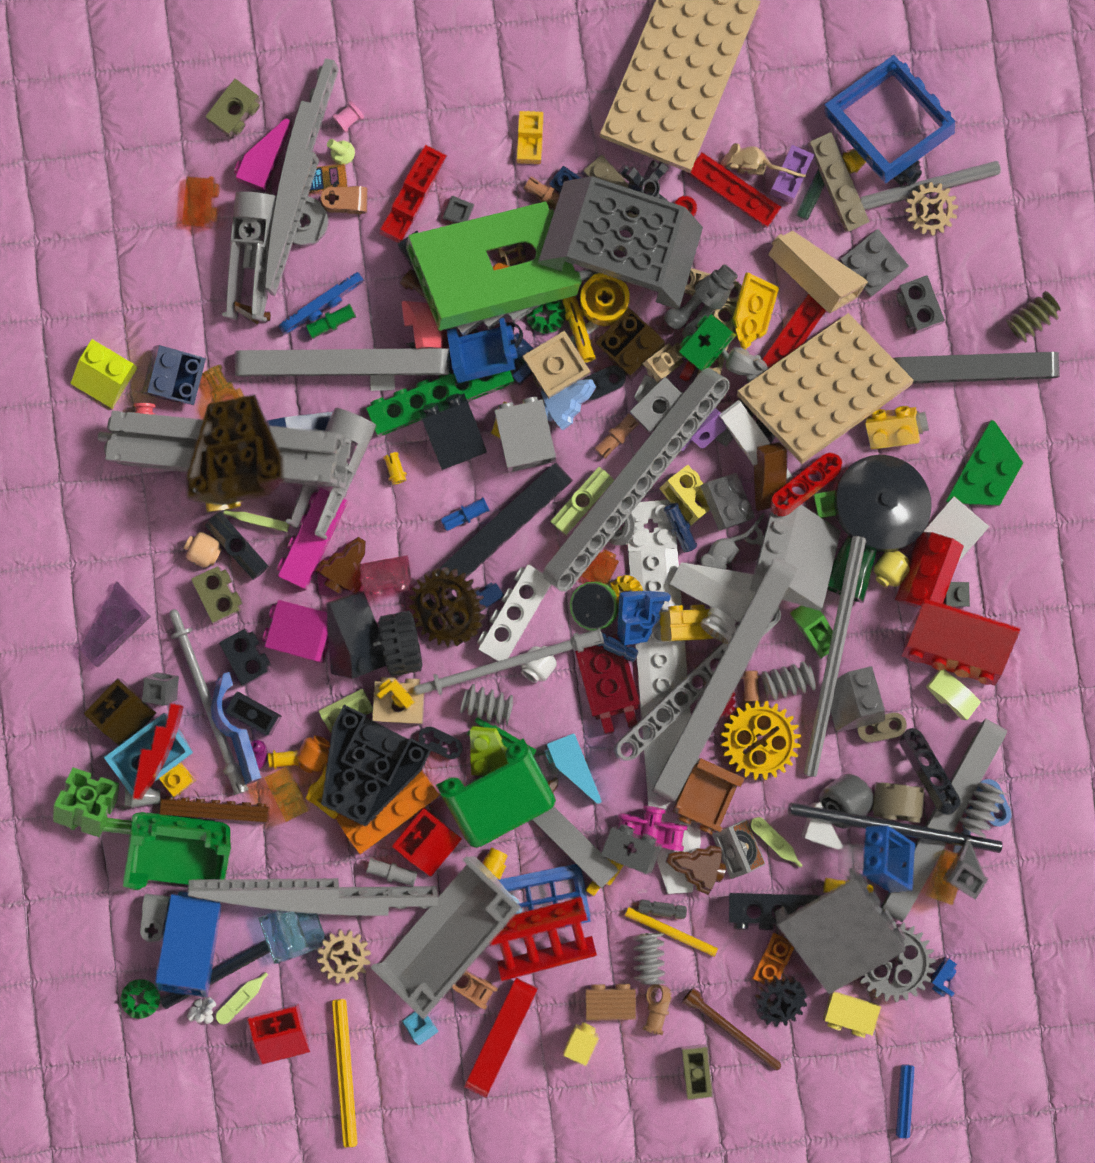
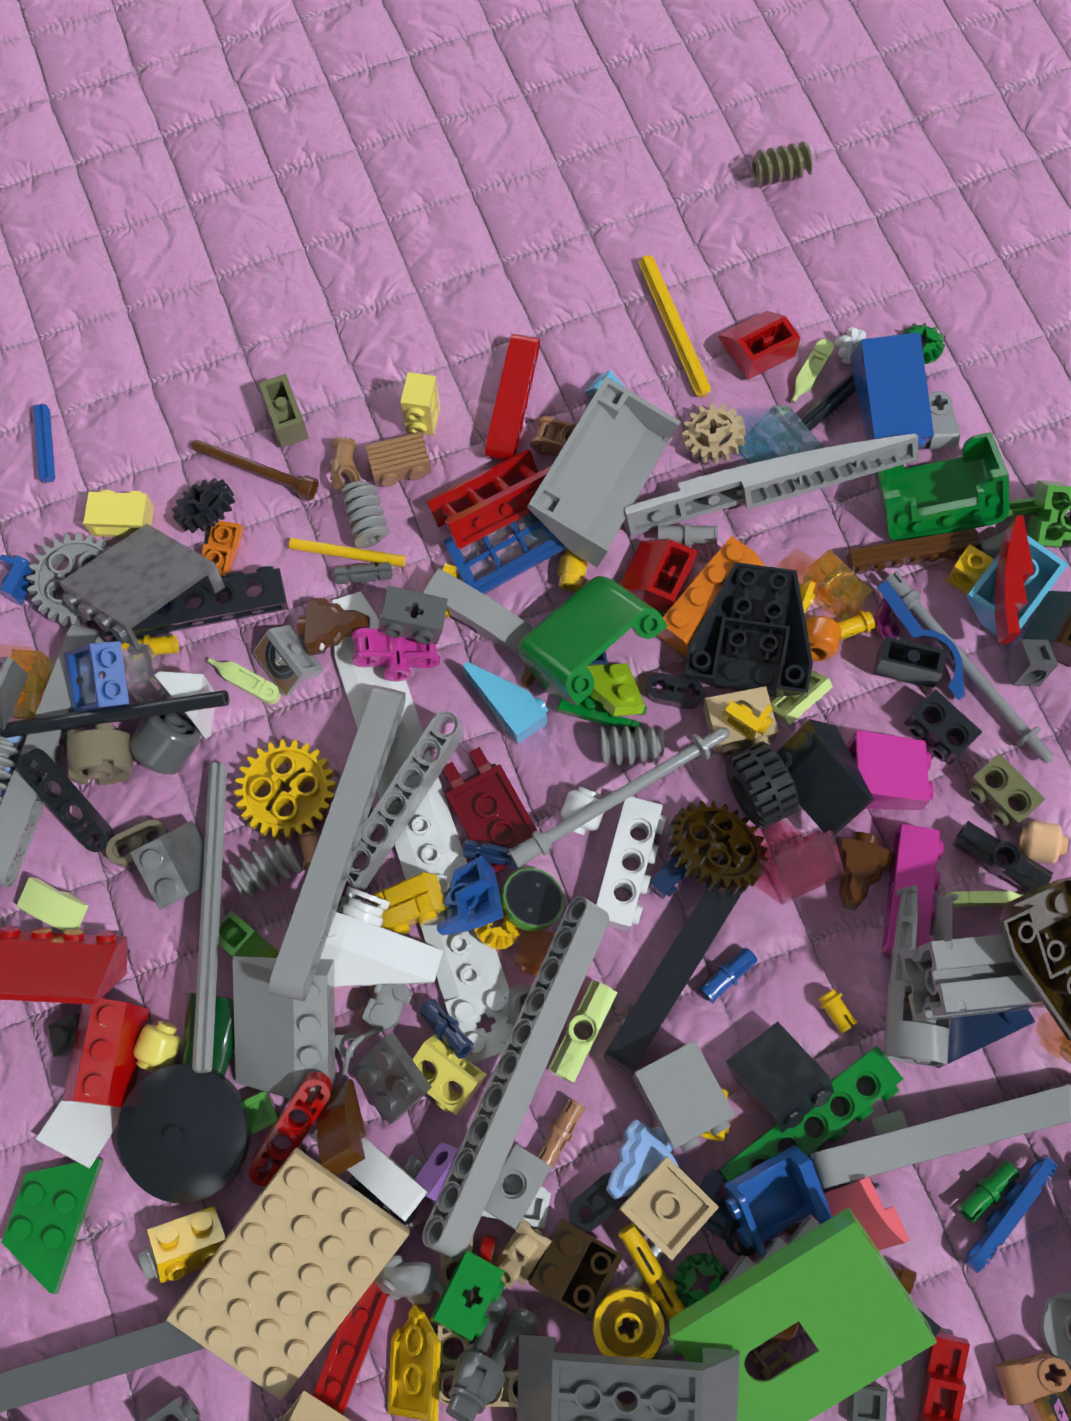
camera: 165 degrees right, 15 degrees down
dark orange panel [672,758,745,835] -> none

